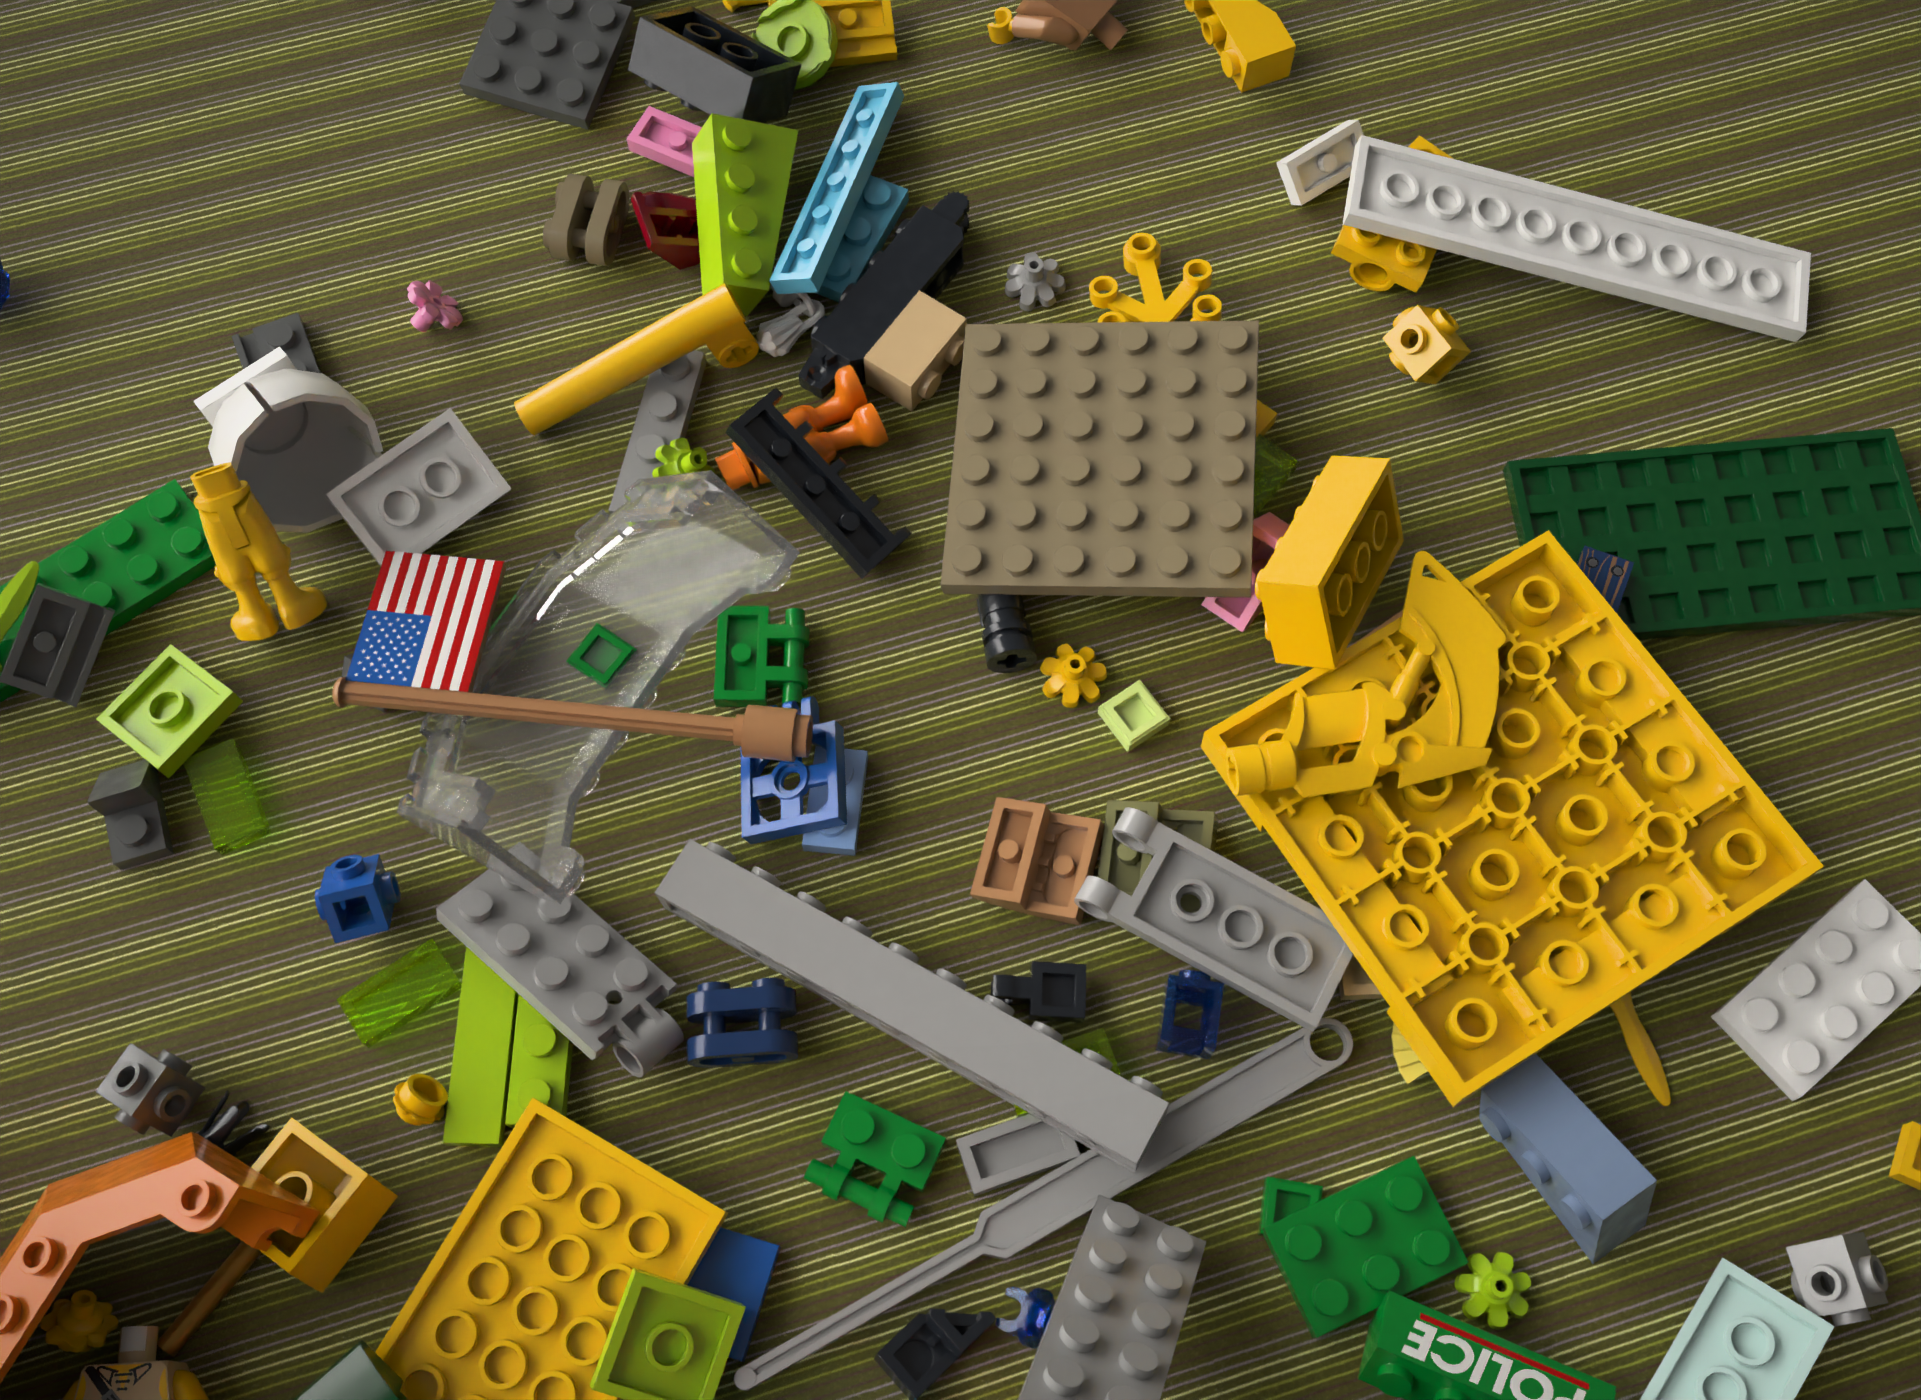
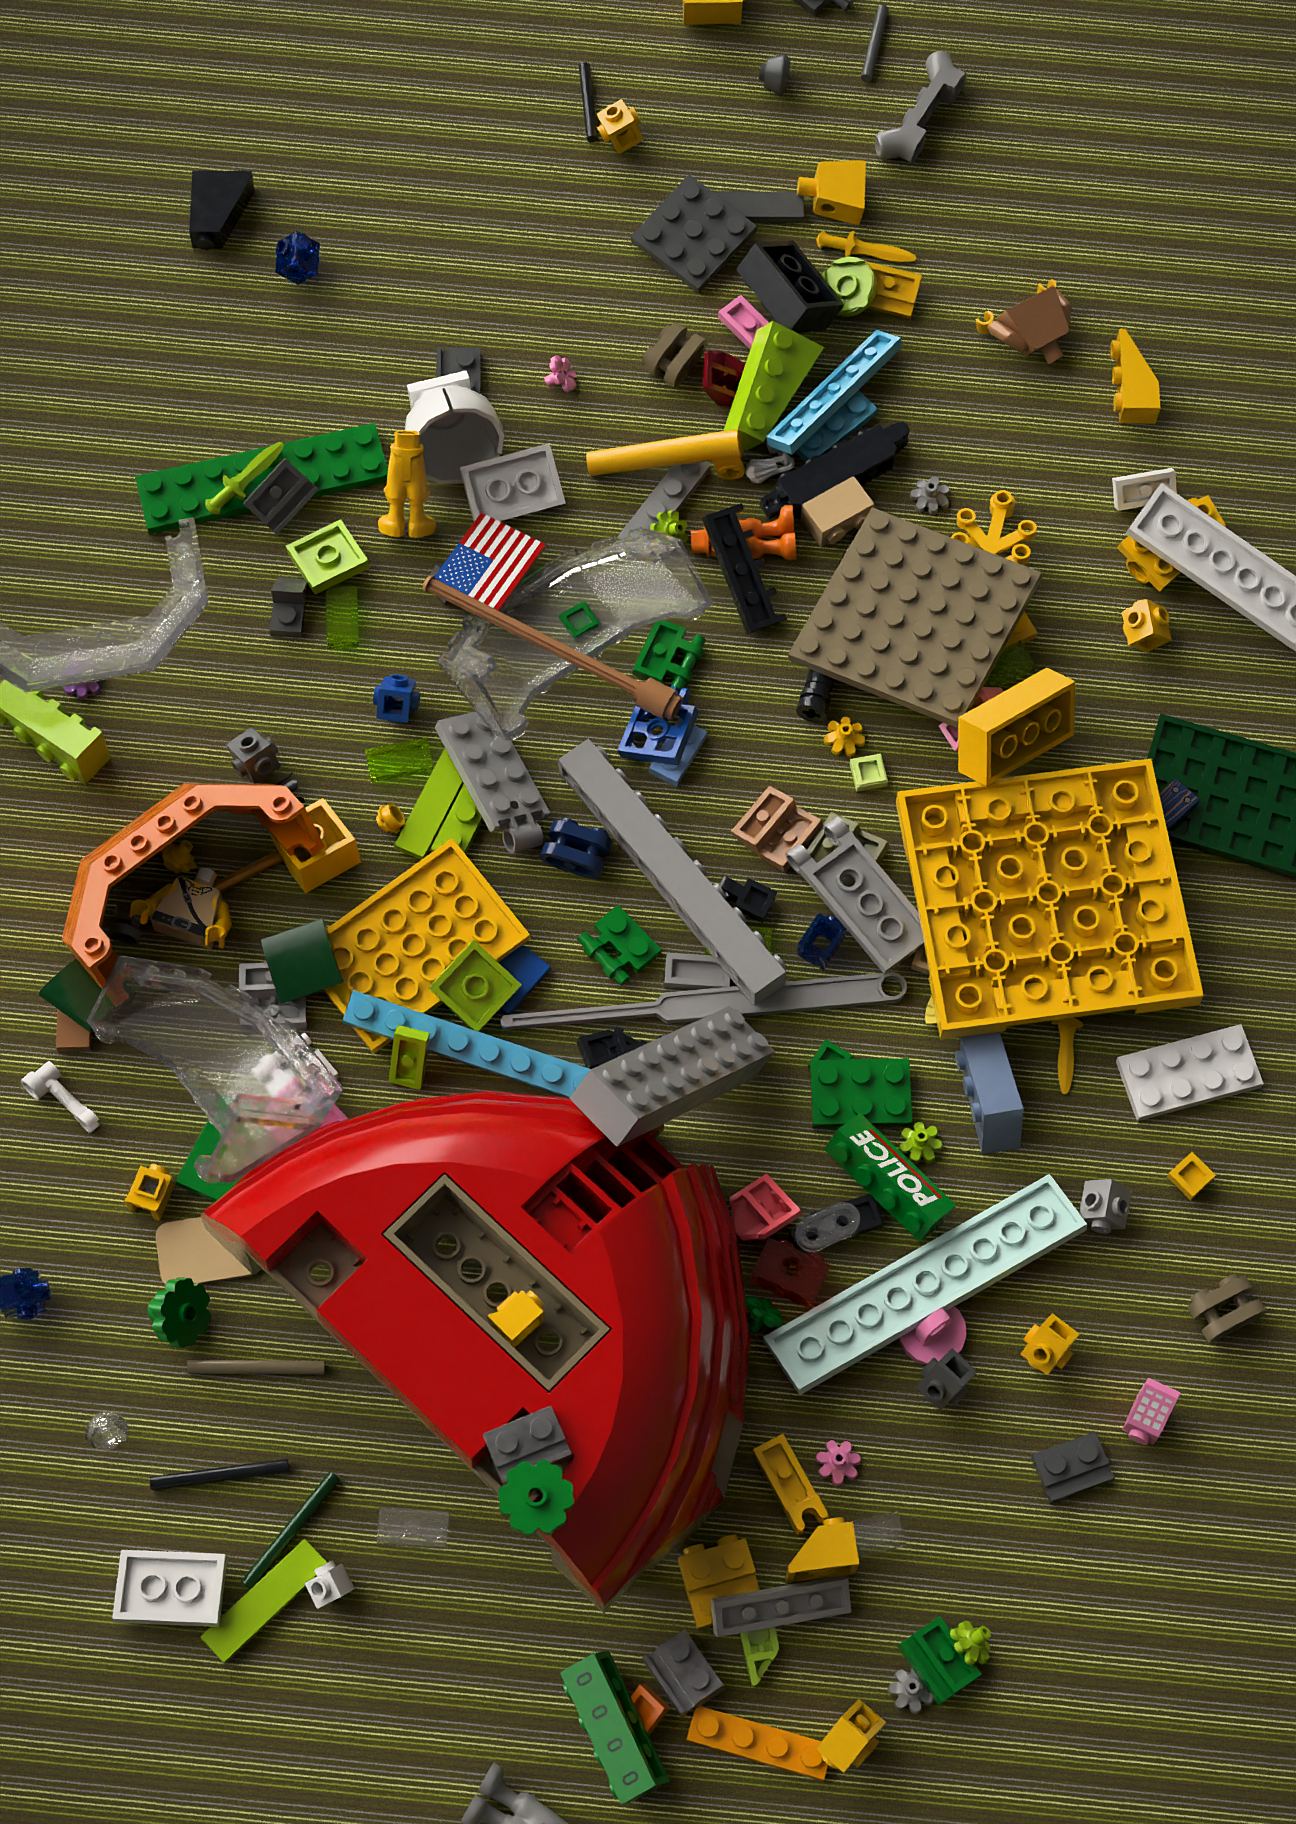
camera: 20 degrees right, 0 degrees up
yellow piece [1225,551,1506,798] -> none

